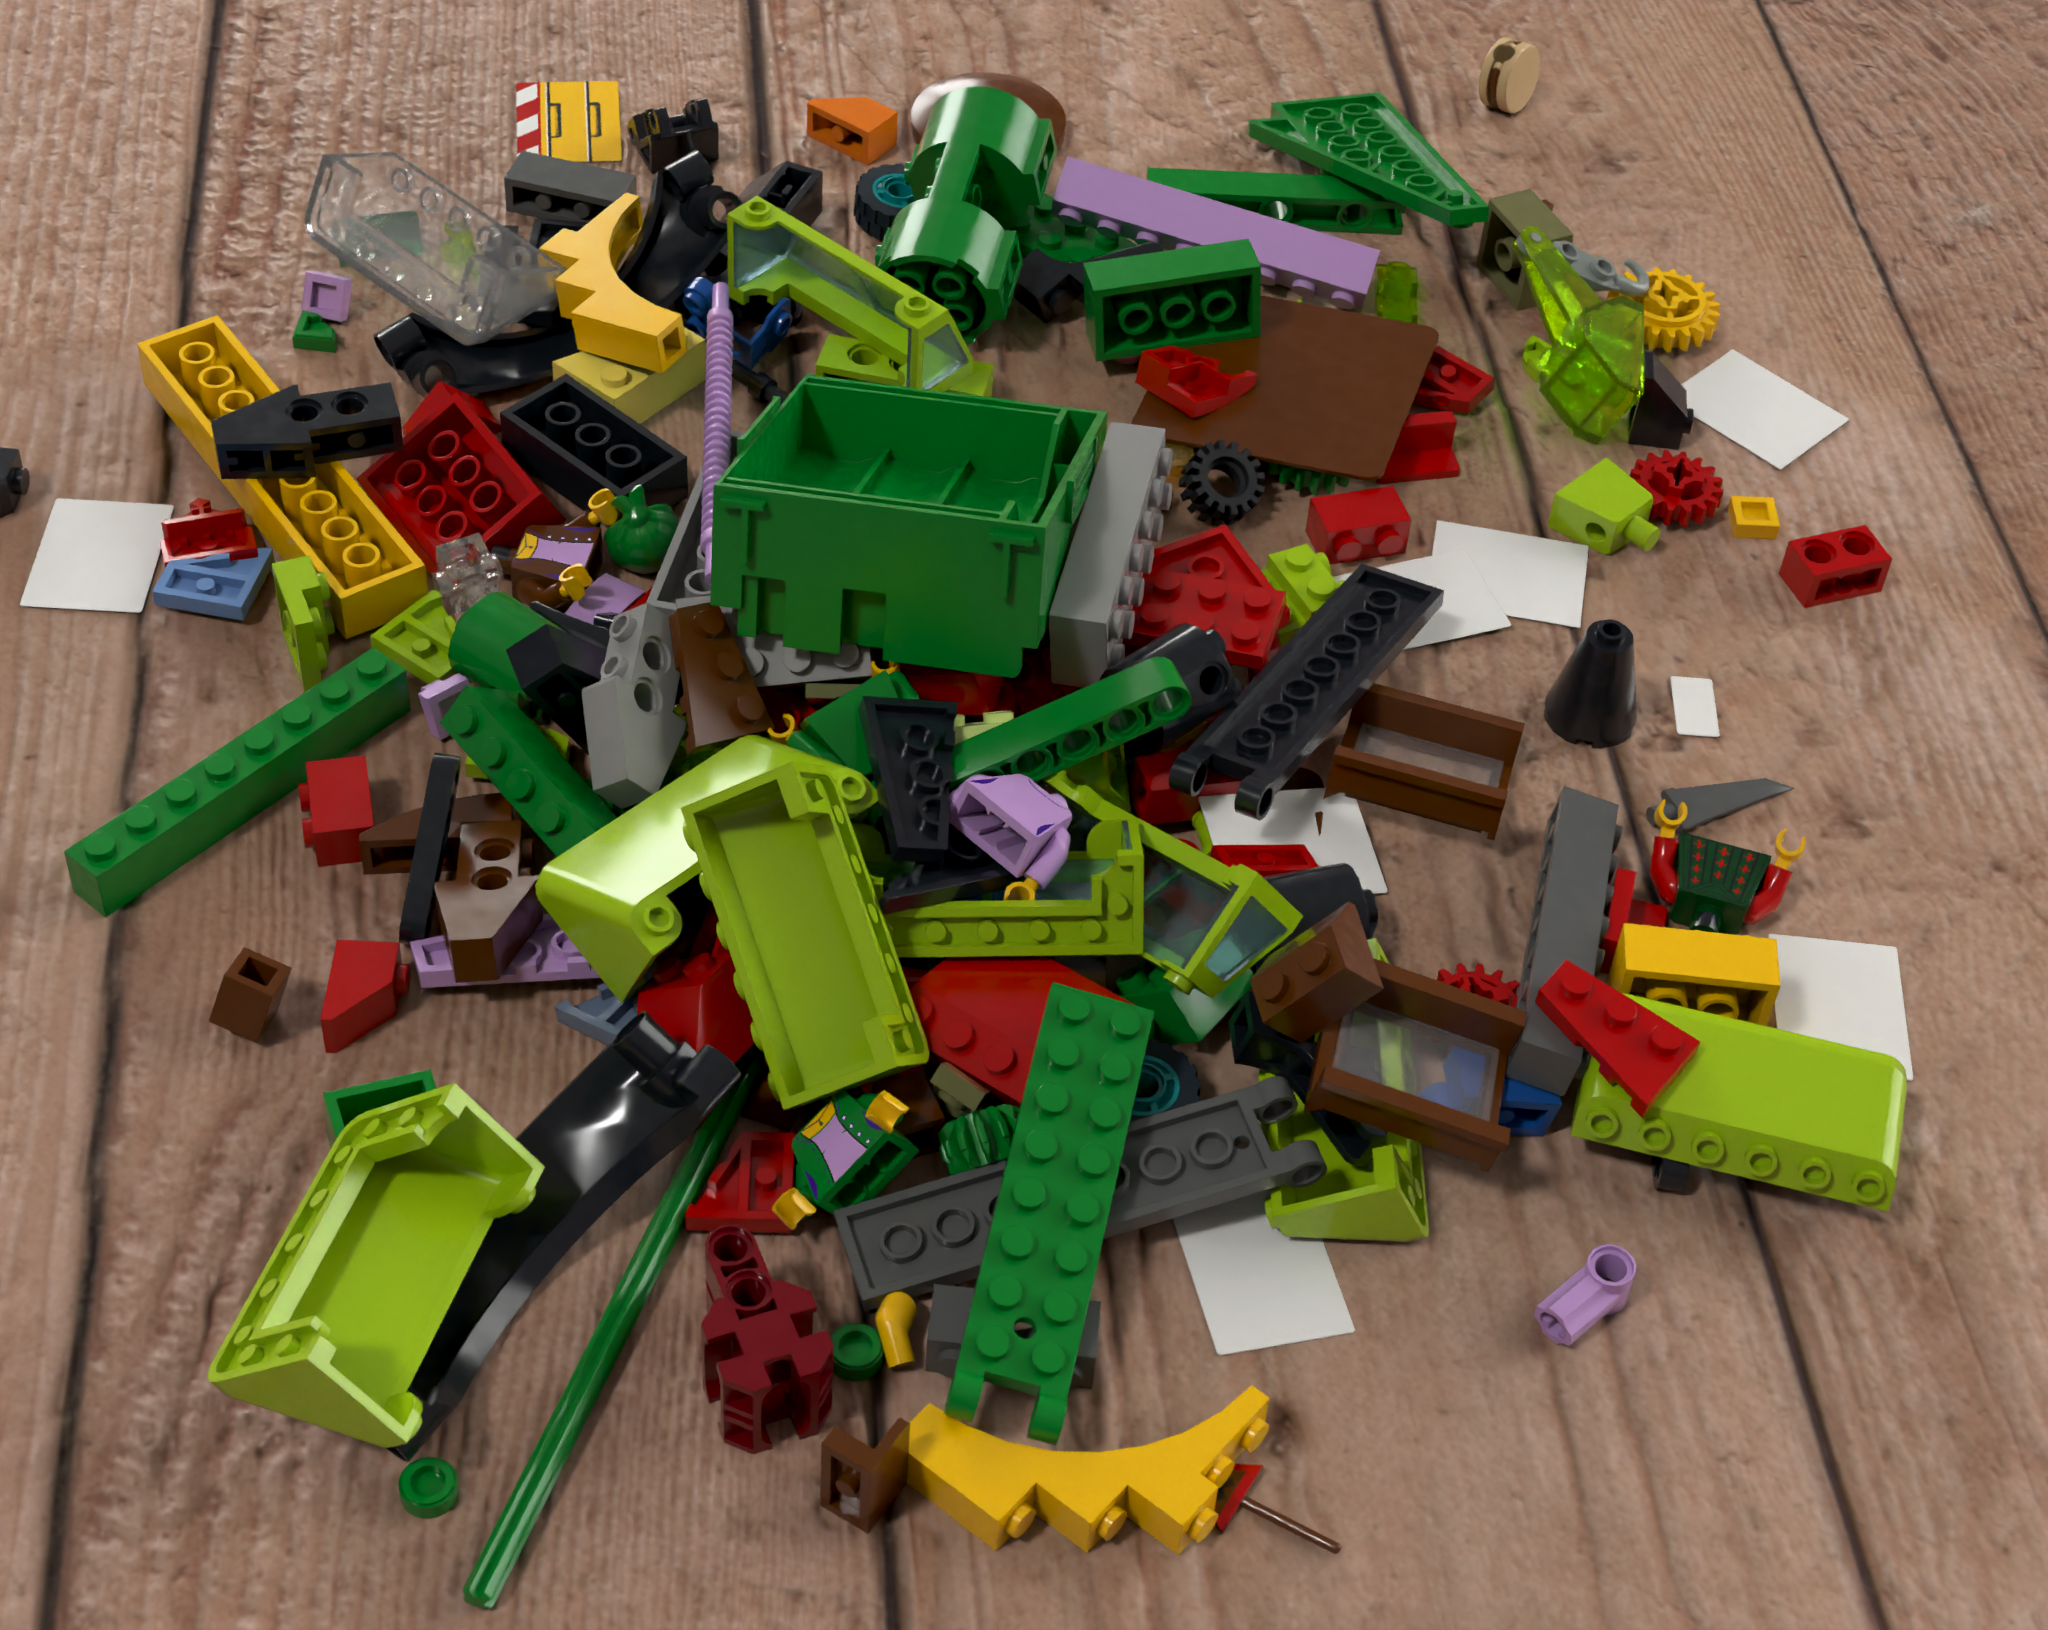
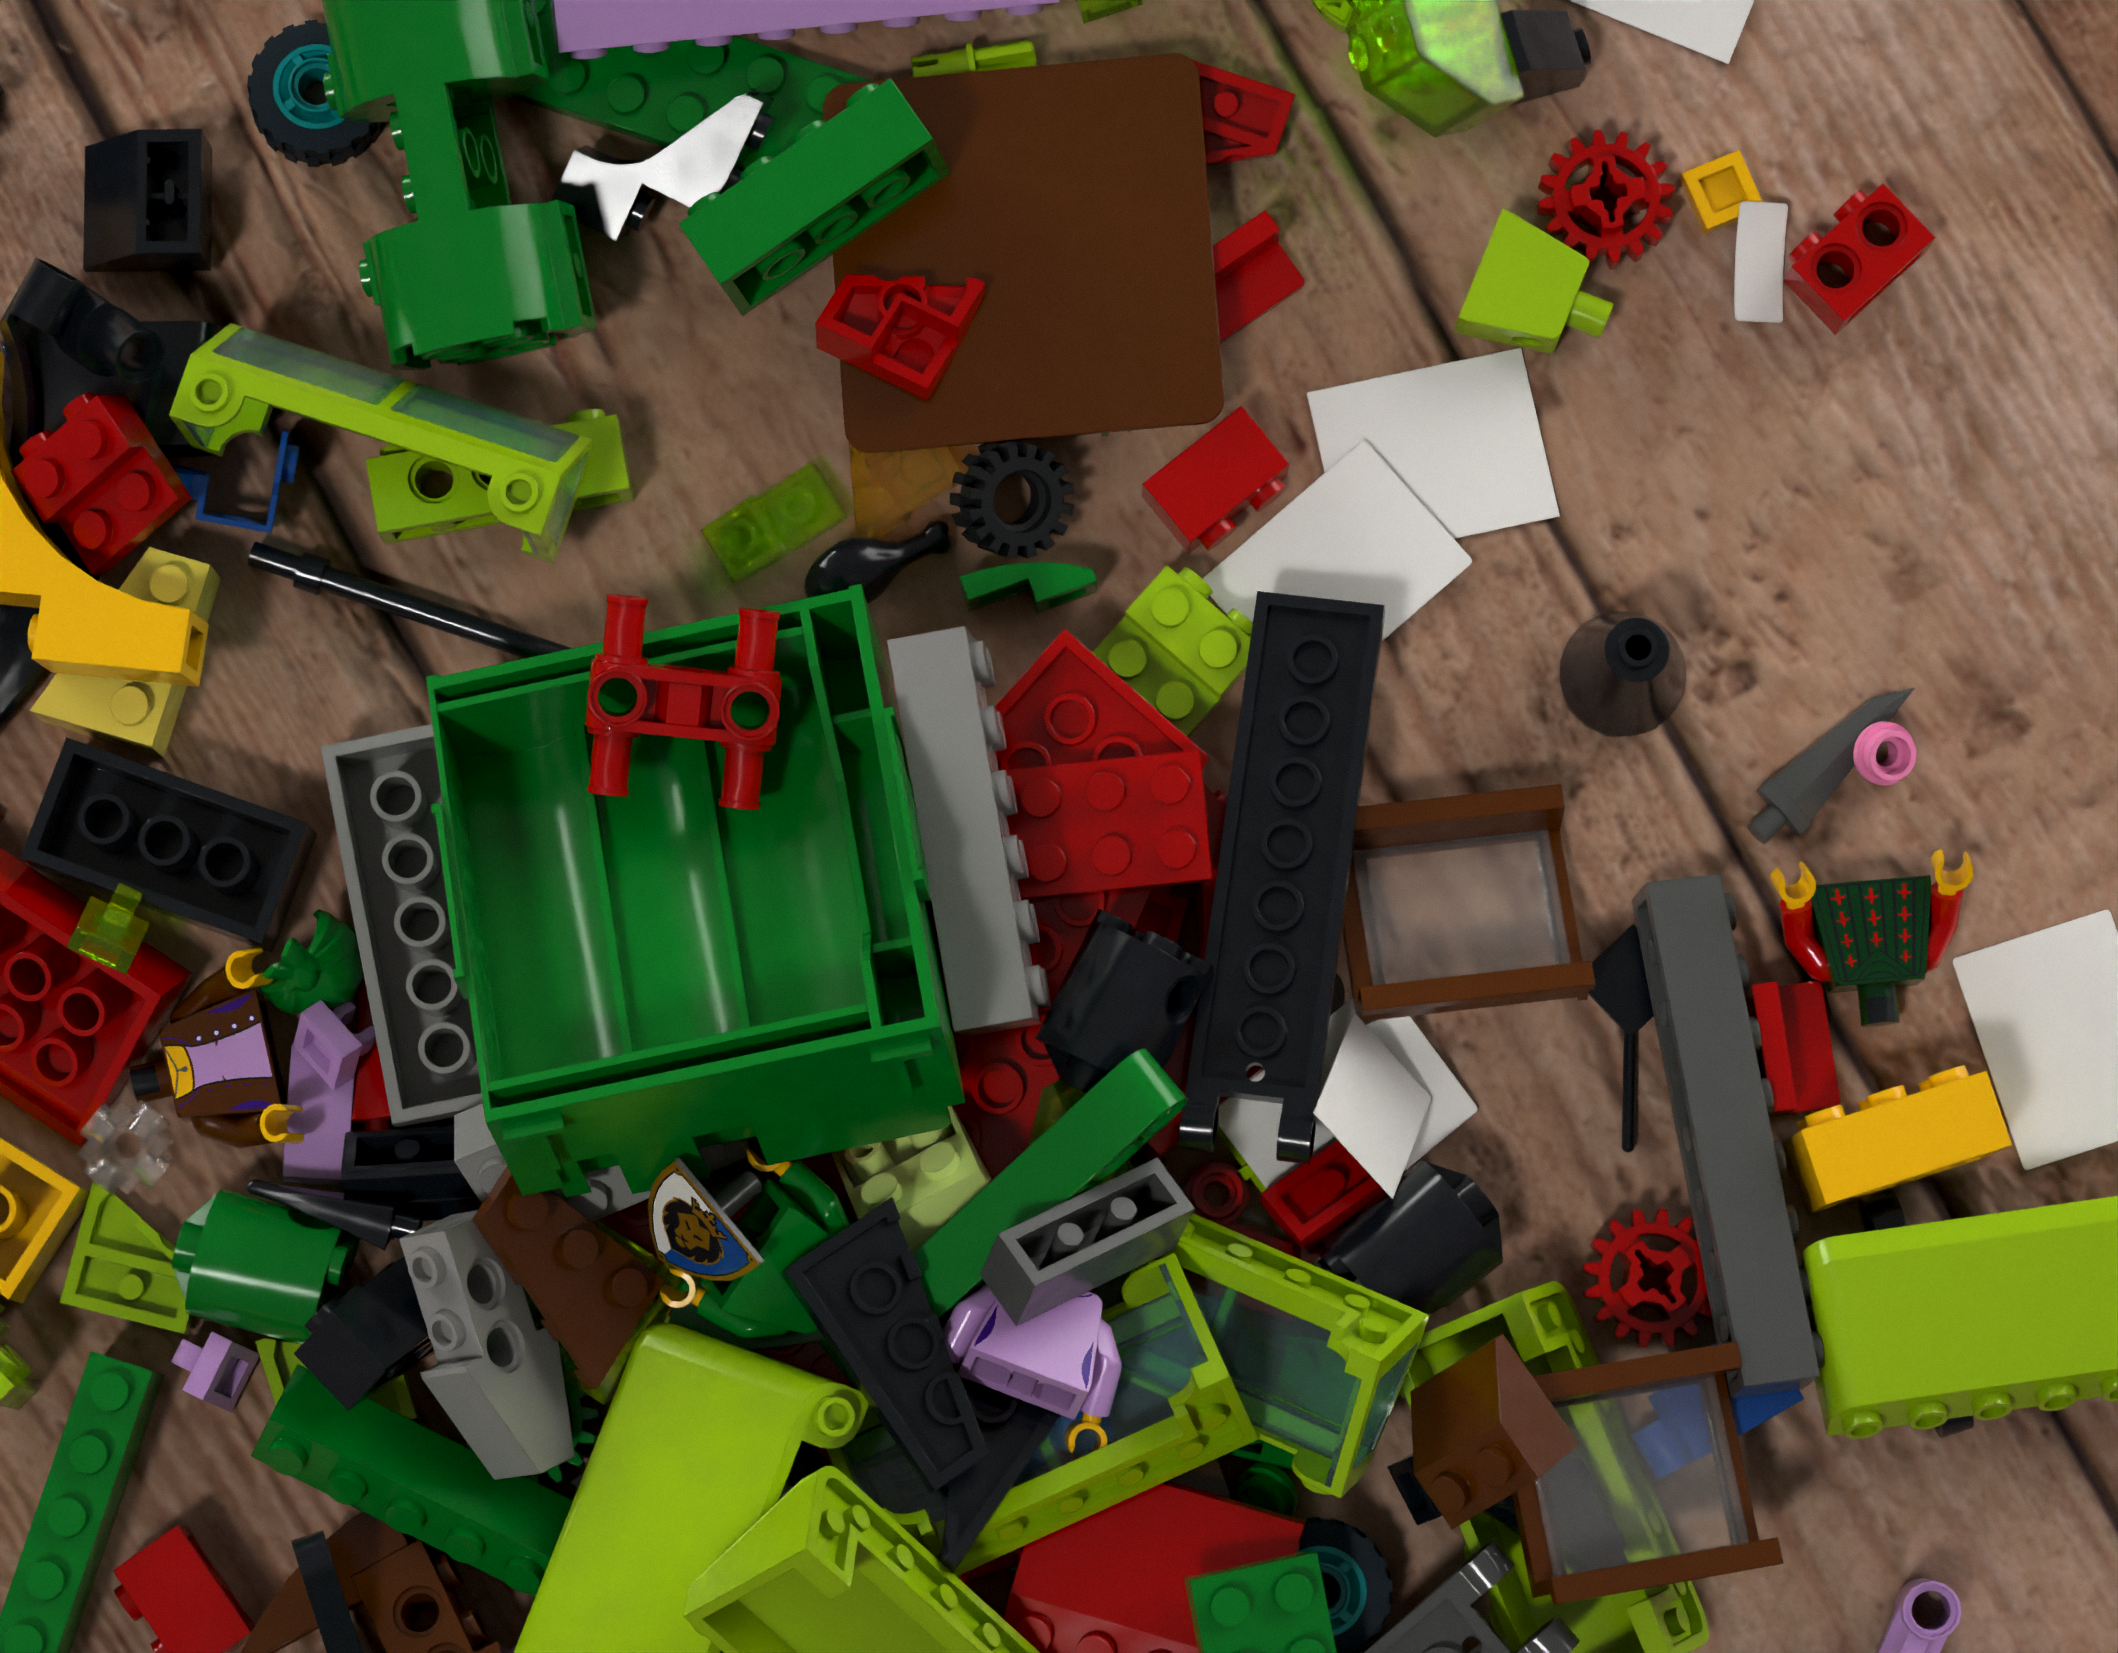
camera: 20 degrees left, 35 degrees up
lavender hose [700,282,733,586] -> none
red wing [1535,959,1700,1118] -> none
white sticker [1670,676,1720,737] -> none
none -> red plate [10,392,192,574]
none -> clear neon green tile [67,882,150,975]
none -> lavender tile [293,1000,375,1091]
none -> red piece [585,594,783,810]
none -> shield [648,1157,764,1281]
none -> green slope [960,562,1097,614]
none -> dark grey brick [980,1157,1195,1326]
none -> white sticker [1313,1012,1432,1199]
none -> black piece [1589,924,1654,1153]
none -> white sticker [1734,201,1788,323]
none -> bright pink plate [1853,721,1917,786]

